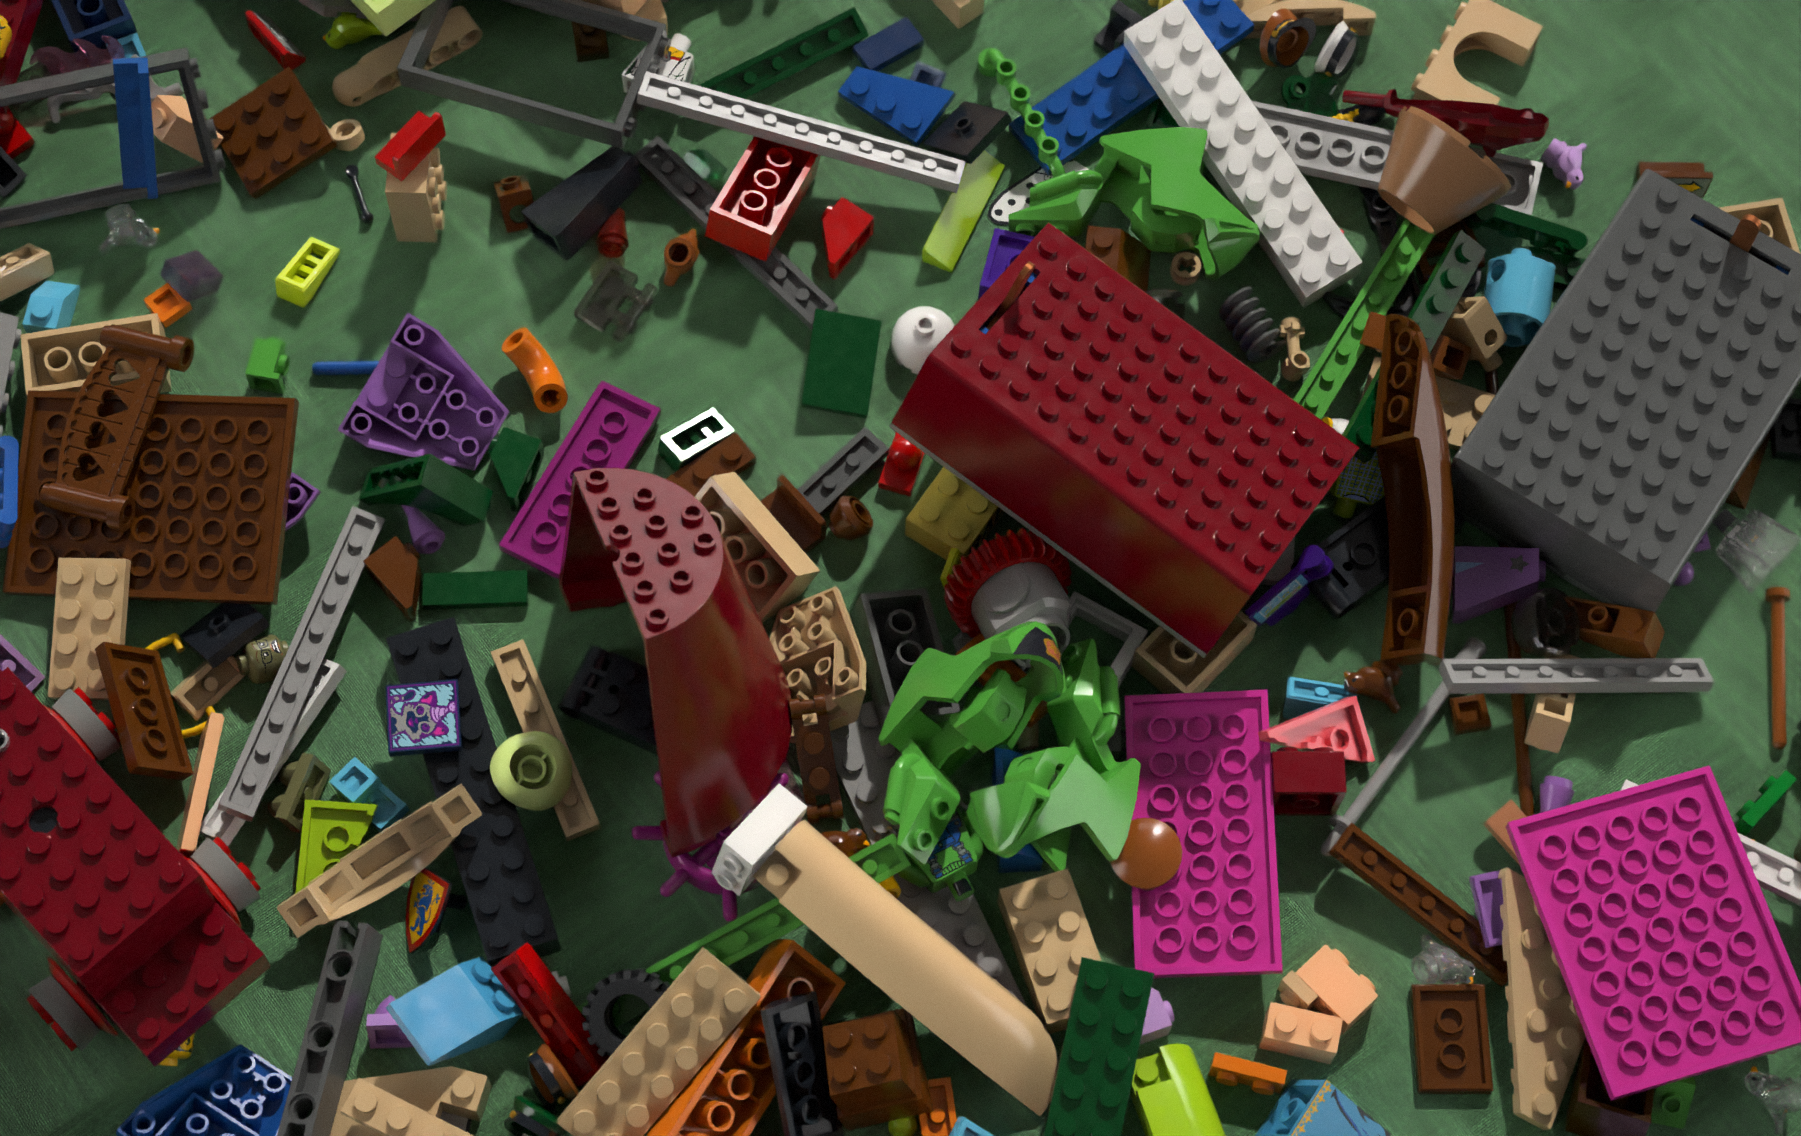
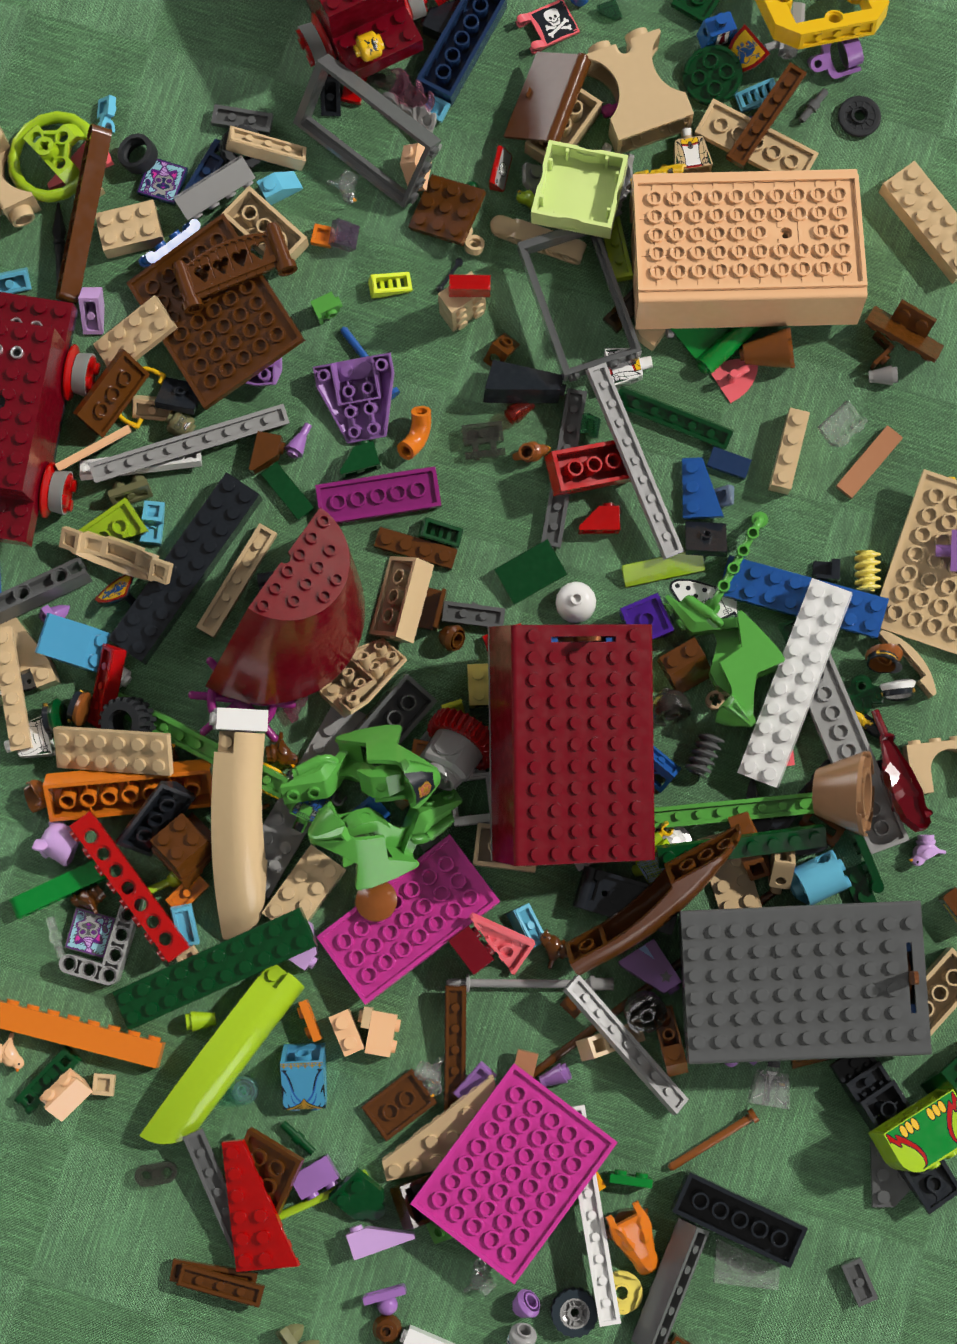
camera: 60 degrees right, 15 degrees up
blue fence [113,57,158,199] -> none
dark green arch [359,454,493,526] -> none
tile [386,679,462,757] -> none
yellowish green hat [490,731,573,811] -> none
reddish brown plate [789,694,844,824] -> none
dark purple piece [1245,545,1334,627] -> none
tan bar [1279,317,1310,381] -> none

